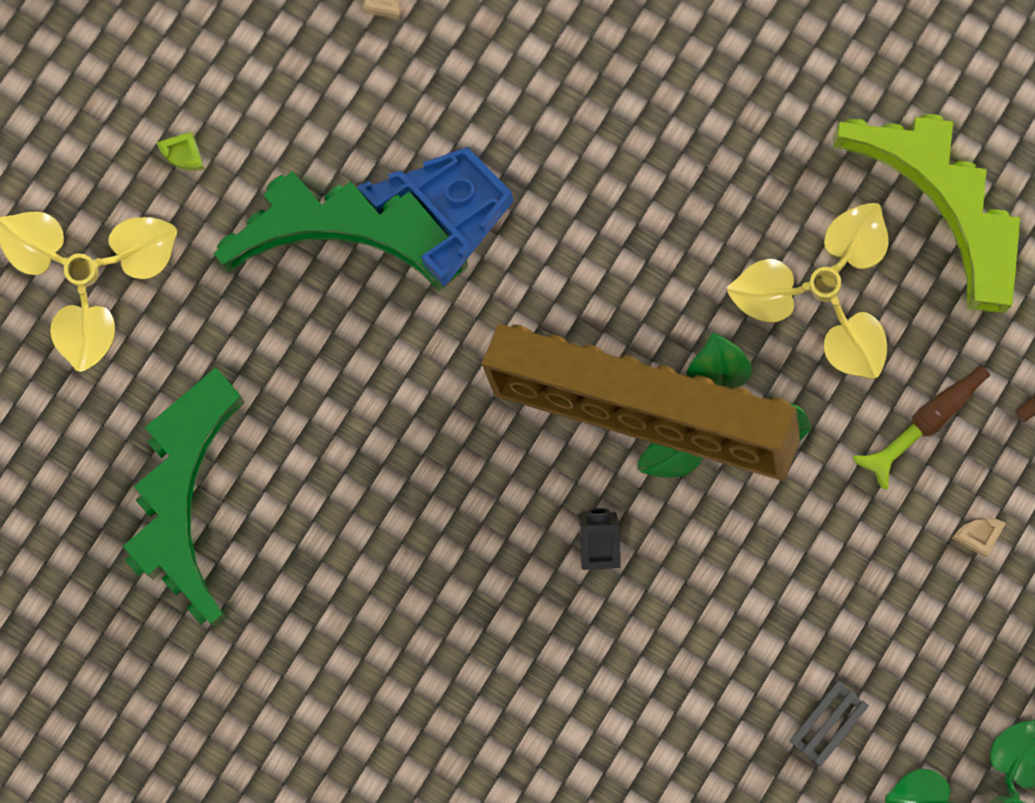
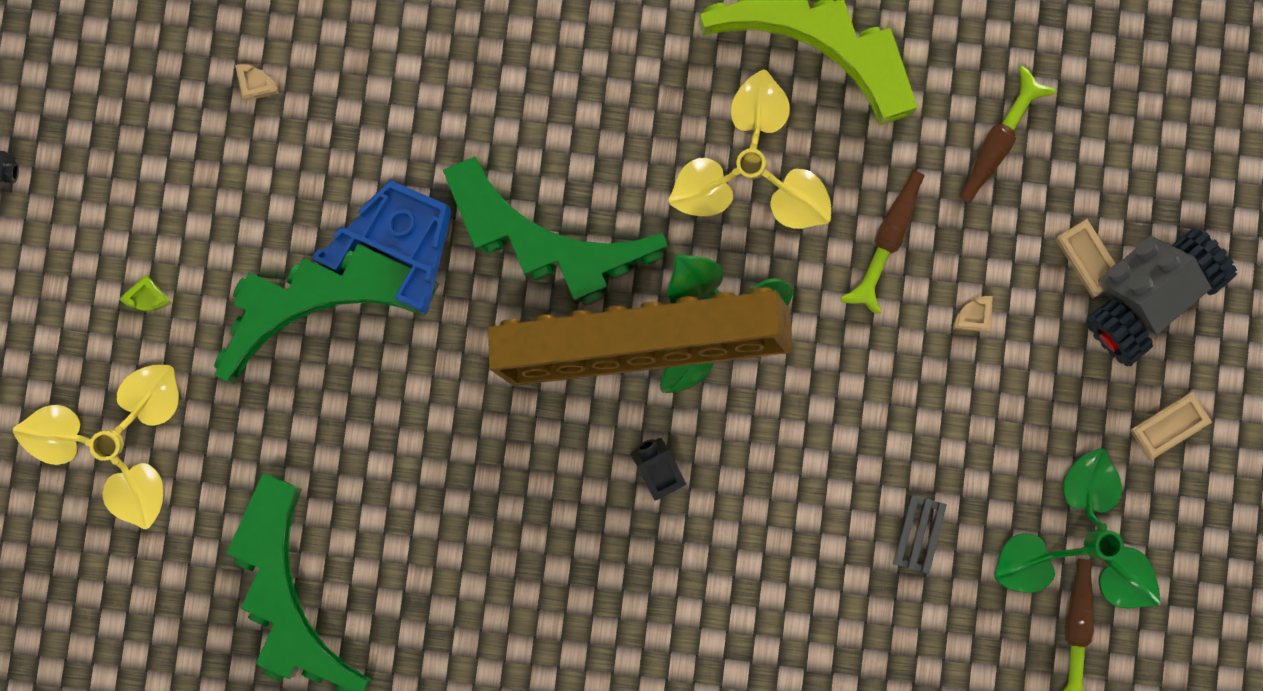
camera: 20 degrees left, 5 degrees up
none -> green arch [443,156,668,306]

